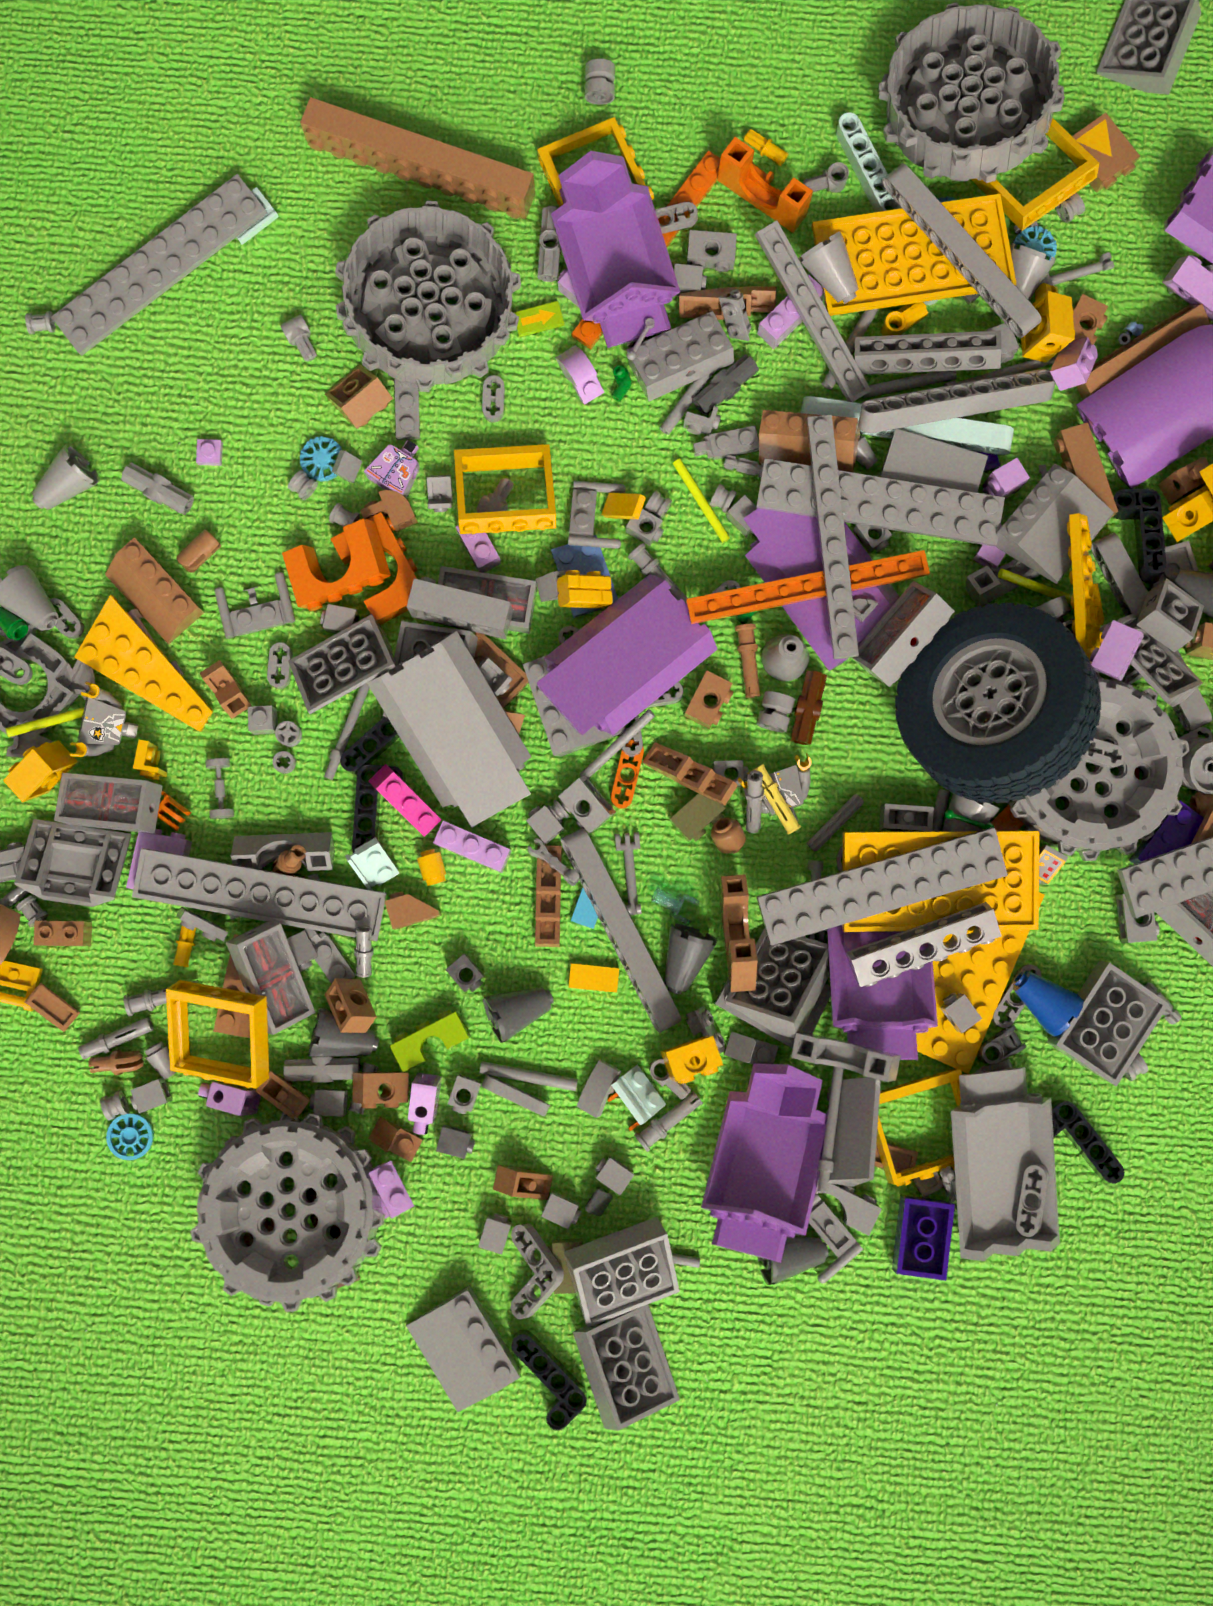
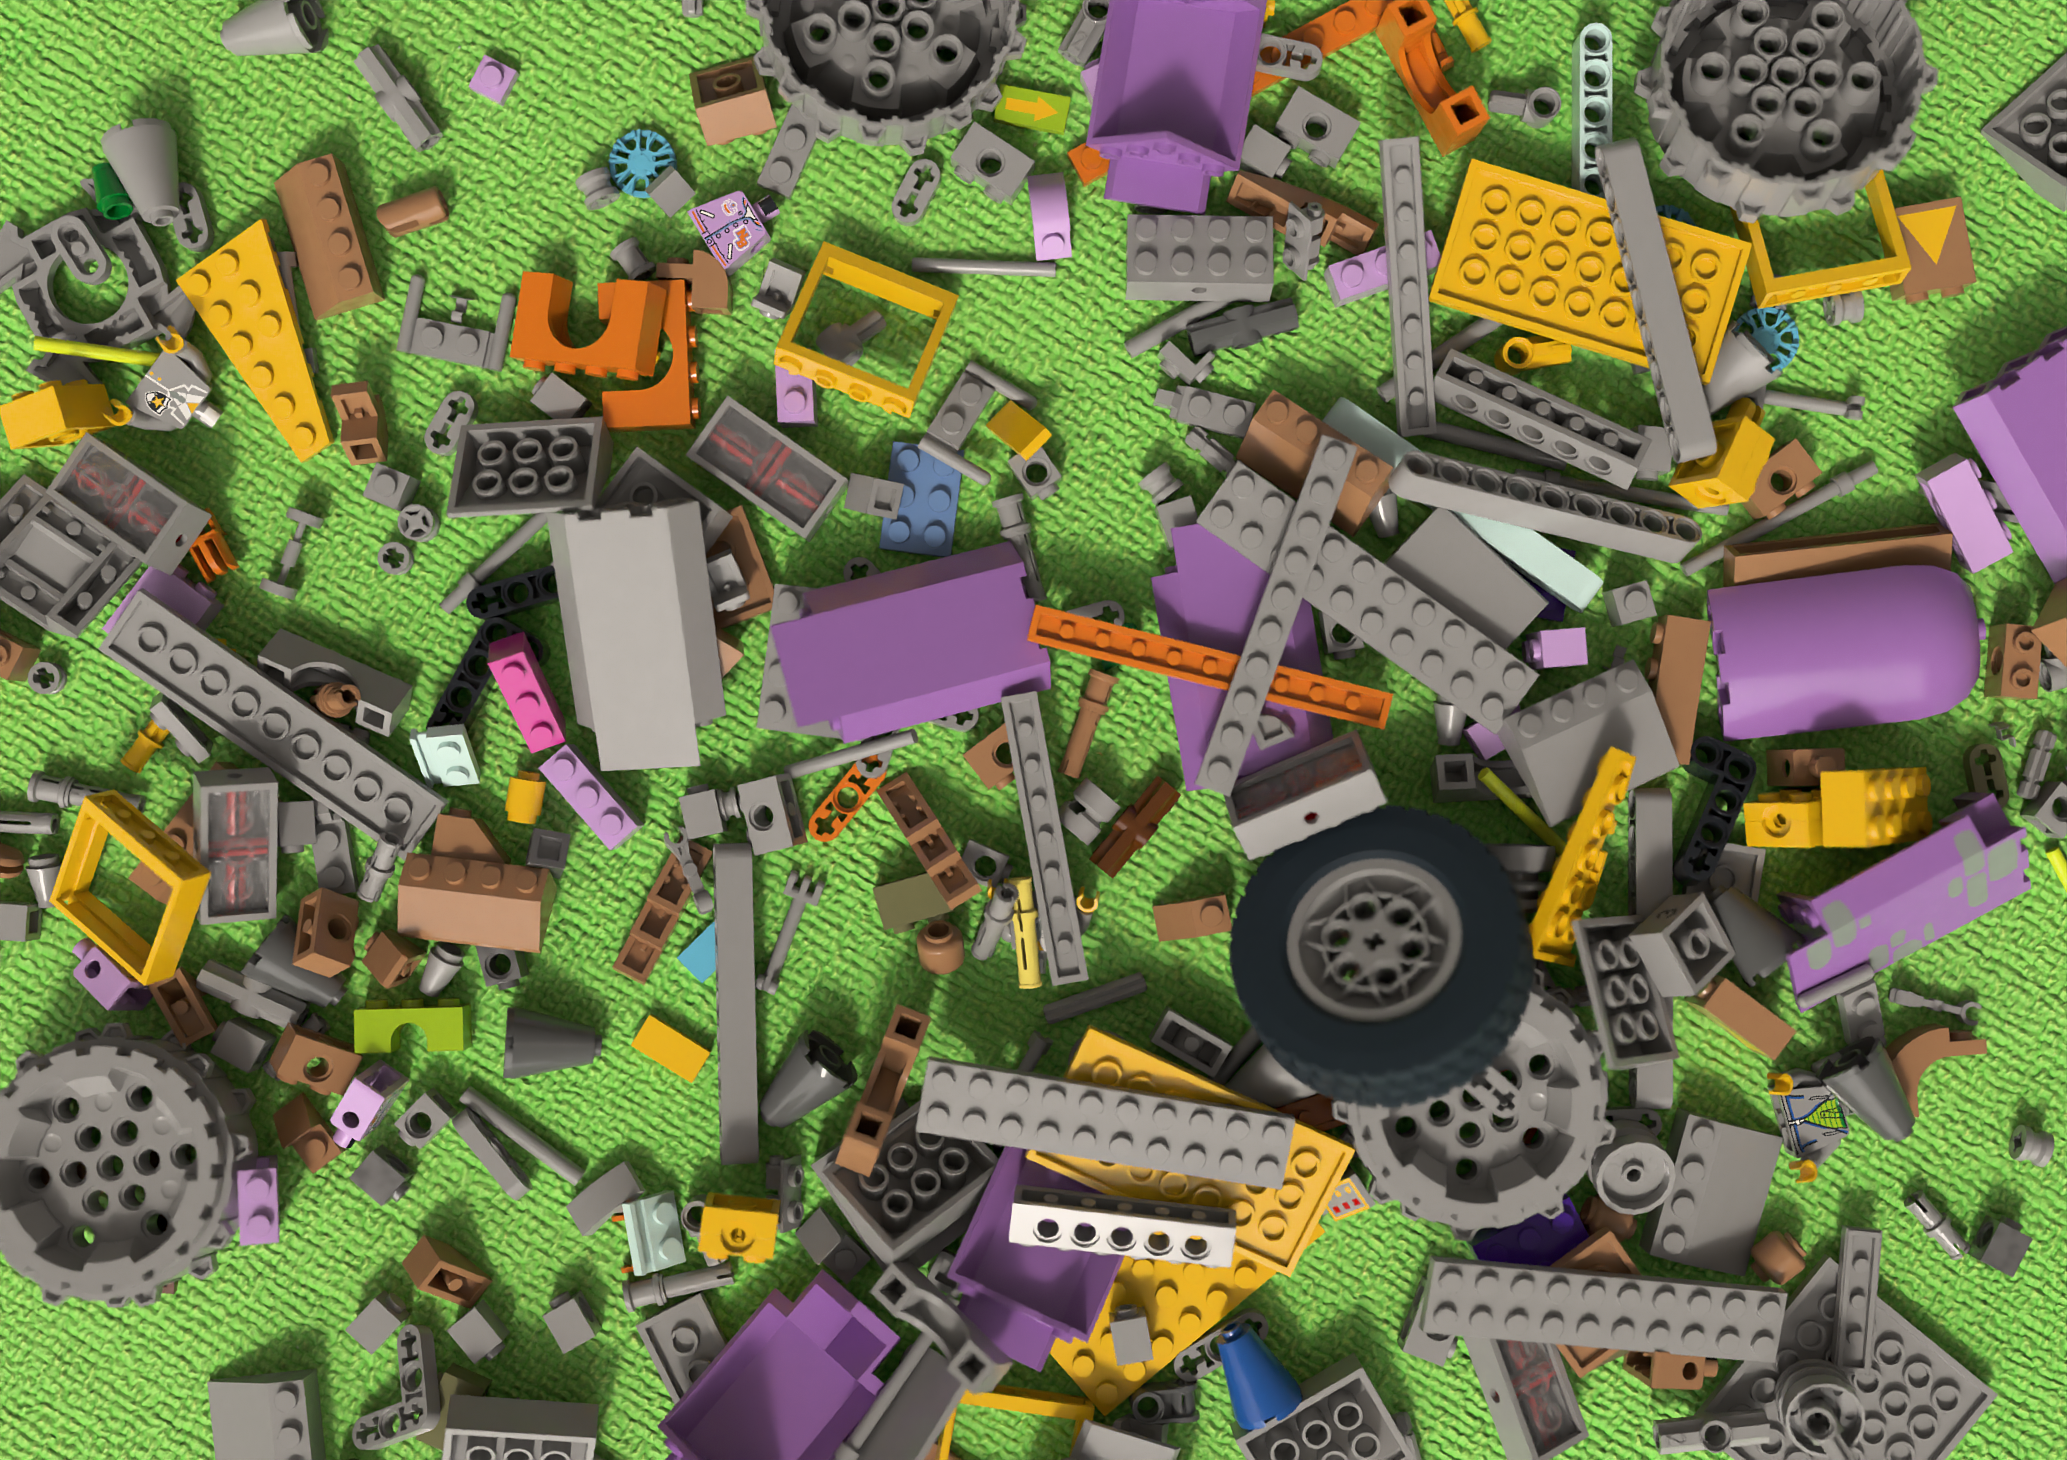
camera: 25 degrees right, 5 degrees up
yellow bracket [133,740,167,780] -> none
light grey brick [407,577,513,640] -> none
yellow brick [557,570,613,608] -> none
dark grey slope [585,1187,613,1216] -> none
green arm [611,365,632,402] -> none
light grey hinge [627,318,655,360] -> none
light grey wheel [644,490,673,520] -> none
clear light blue piece [651,888,700,925] -> none
neon yellow bar [672,458,730,543] -> none
light grey cone [762,634,809,681] -> none
light grey cone [798,232,859,304] -> none
green hinge [945,809,994,830] -> none
lavender brick [1050,337,1098,391] -> none
lavender brick [1090,620,1144,681] -> none
arm [1118,322,1144,345] -> none
none -> light grey bush [28,662,67,694]
none -> medium nougat slope [362,928,427,989]
none -> medium nougat slope [397,852,557,953]
none -> light grey cone [419,941,465,997]
none -> flat silver brick [525,828,571,879]
none -> light grey plate [636,1291,728,1405]
none -> light grey bar [912,257,1056,277]
none -> light grey plate [927,1248,960,1298]
none -> light grey brick [950,121,1035,205]
none -> light grey plate [1001,691,1089,986]
none -> medium nougat slope [1152,892,1232,942]
none -> light grey cone [1433,695,1467,746]
none -> light grey brick [1602,580,1657,627]
none -> light grey bar [1680,461,1878,577]

